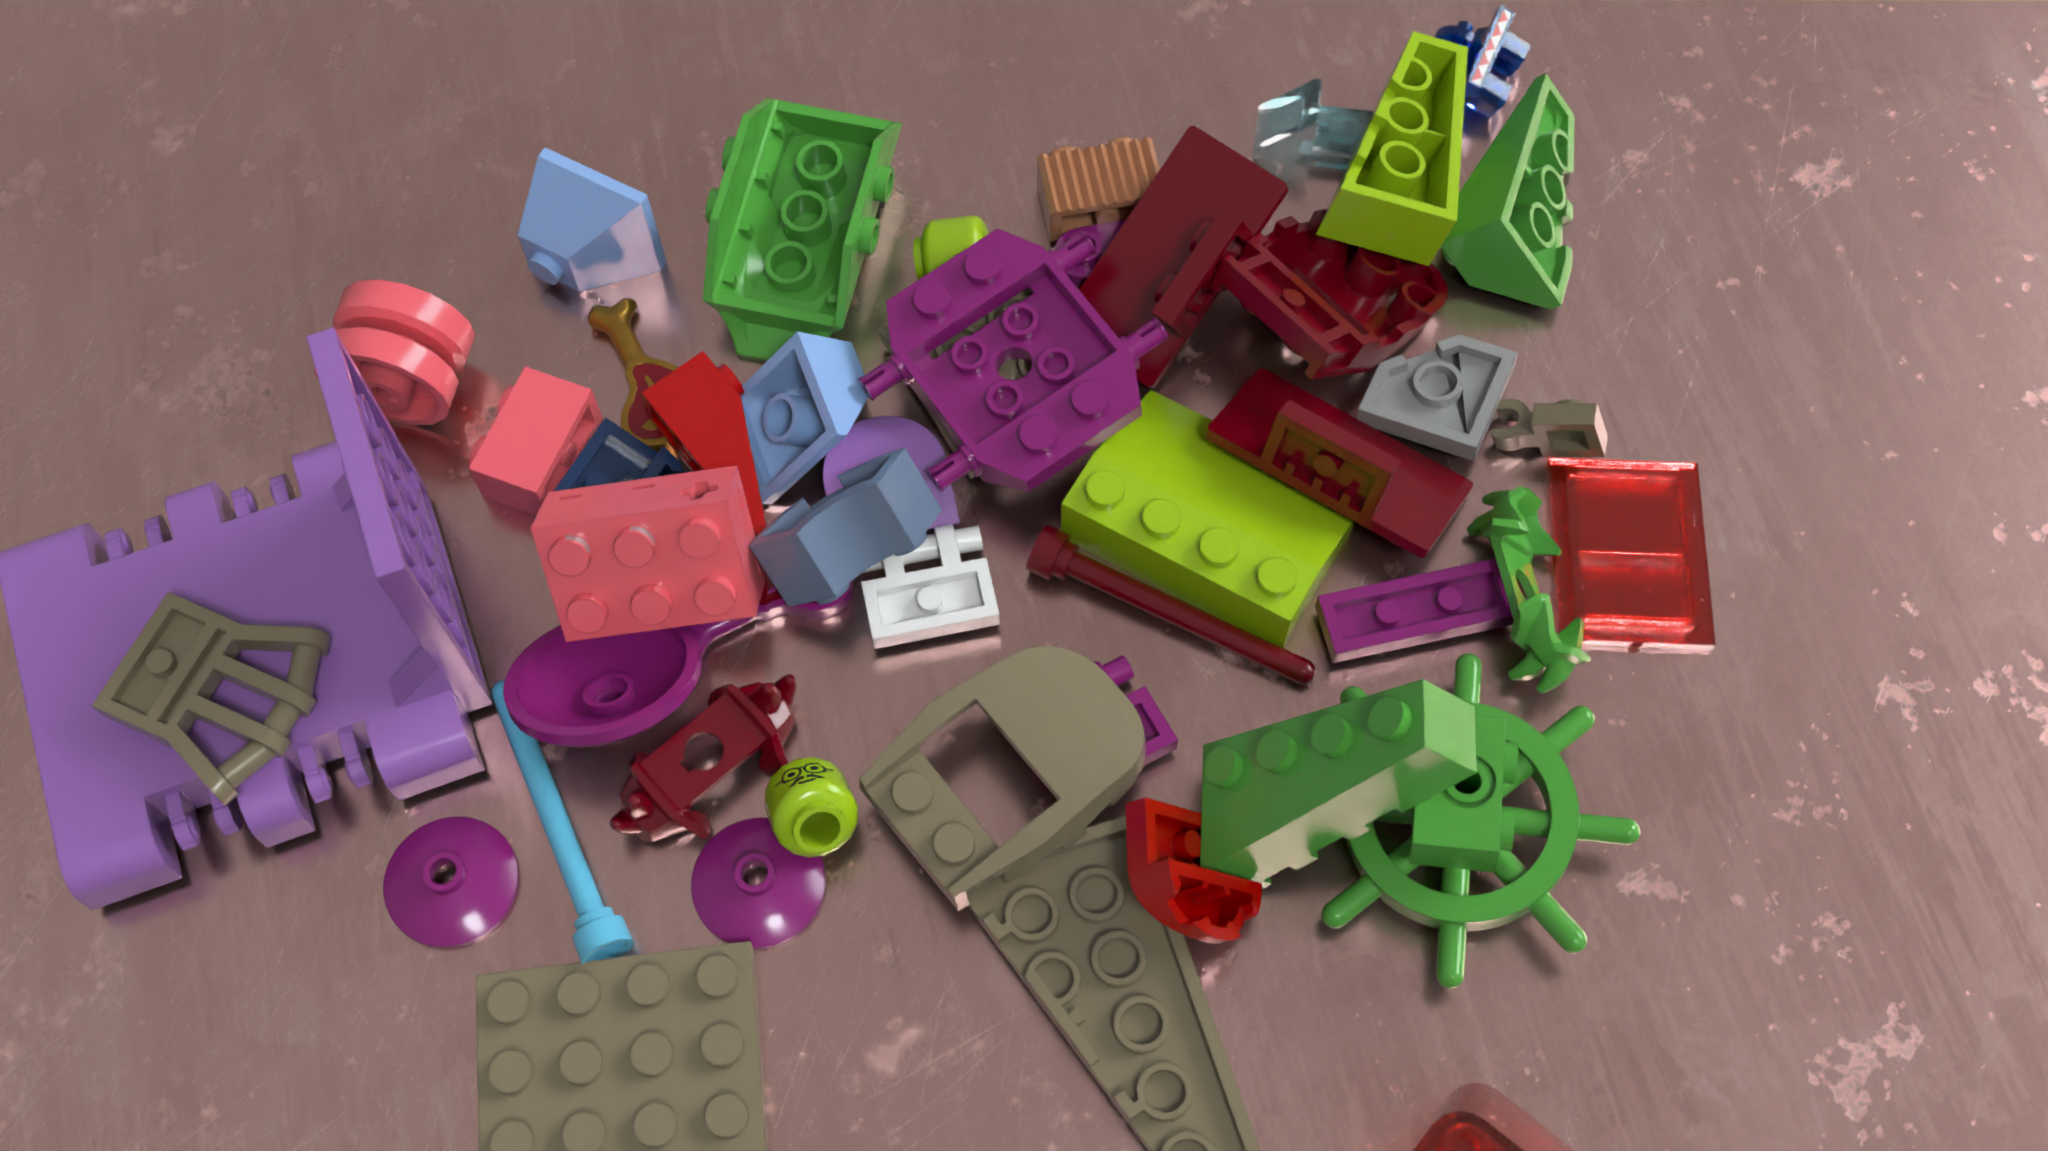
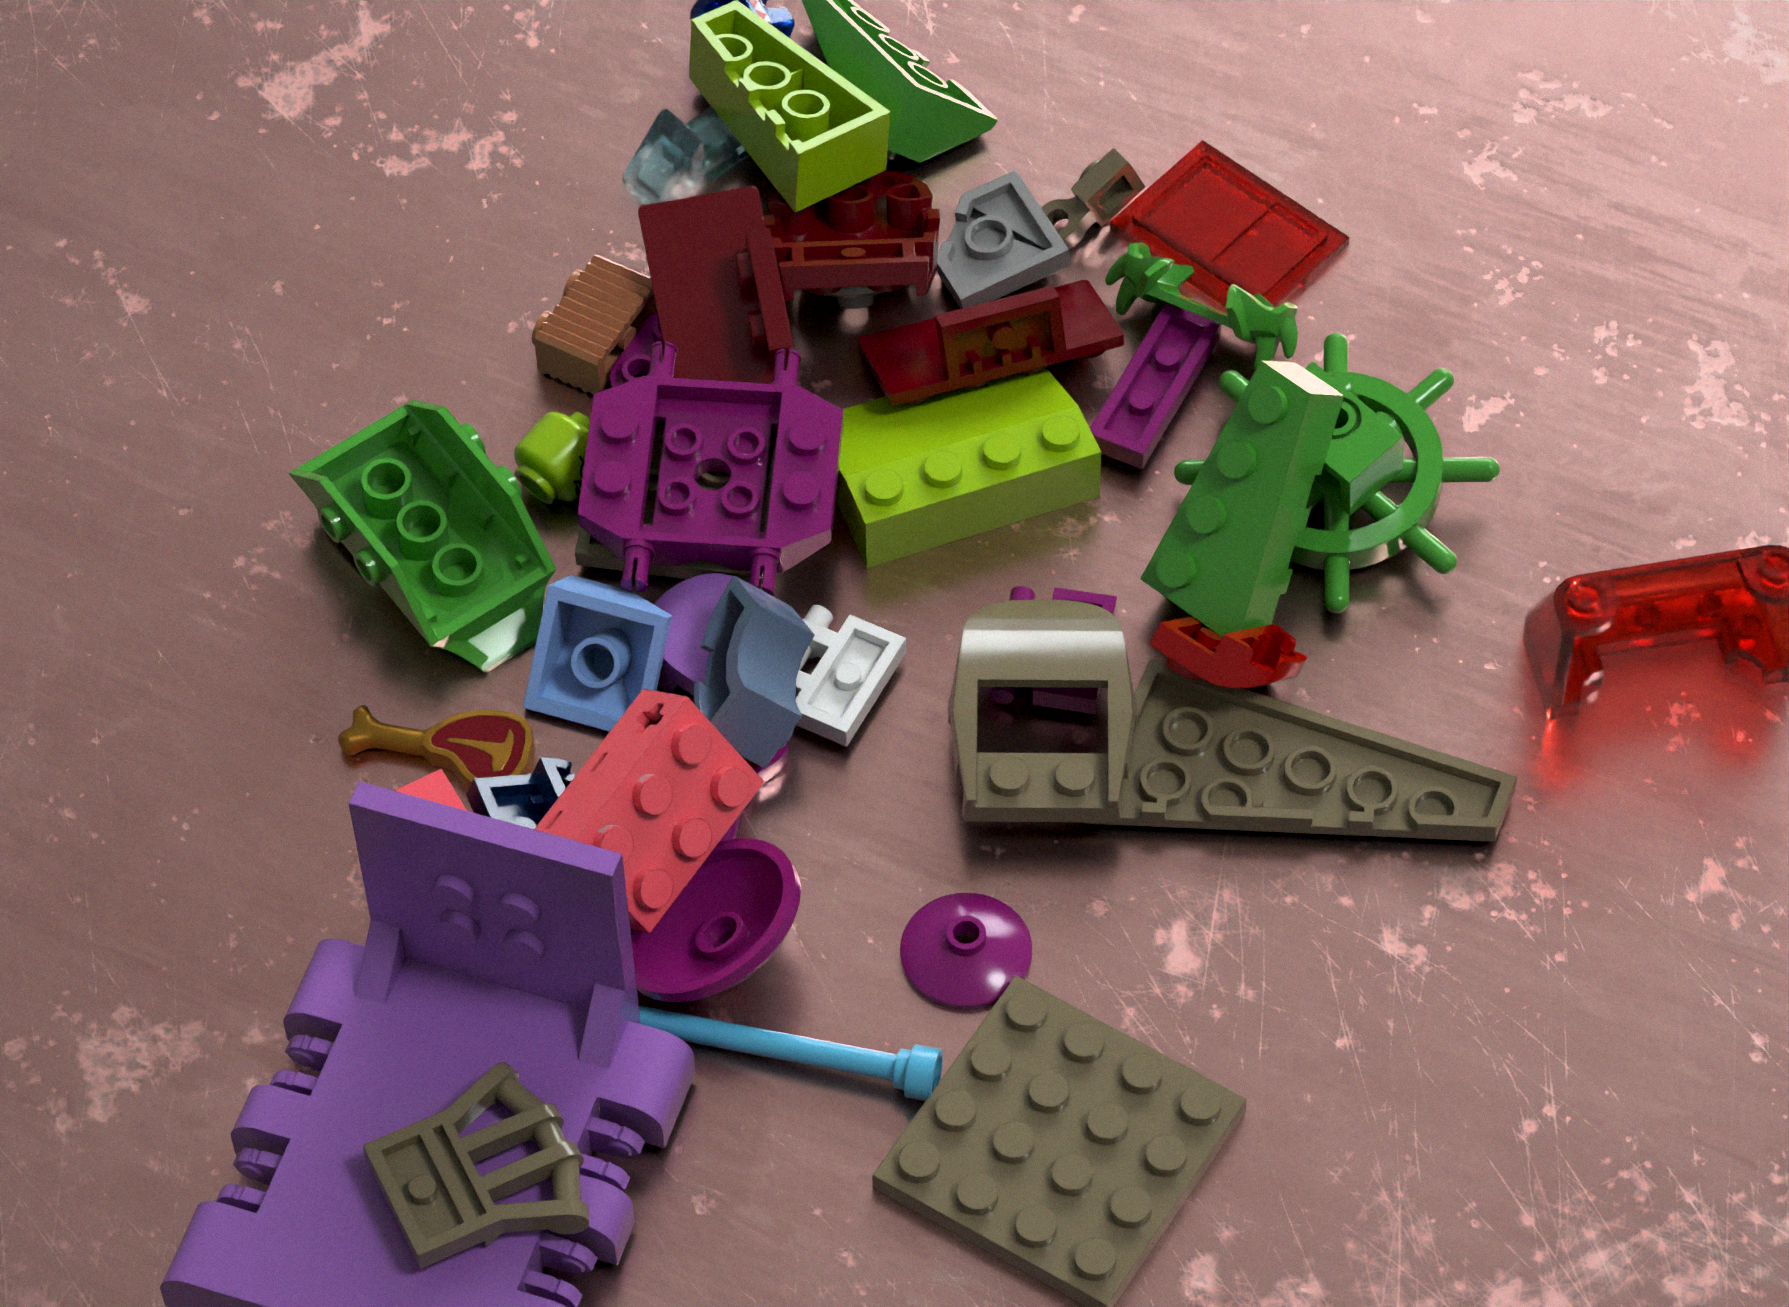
camera: 50 degrees left, 10 degrees down
coral wheel [314,279,476,425] -> none
magenta dish [383,817,519,948] -> none
light blue slope [517,147,667,292] -> none
dark red piece [609,674,797,842] -> none
red slope [642,351,767,537] -> none
lime head [765,757,858,858] -> none
dark red piece [1026,524,1316,684] -> none

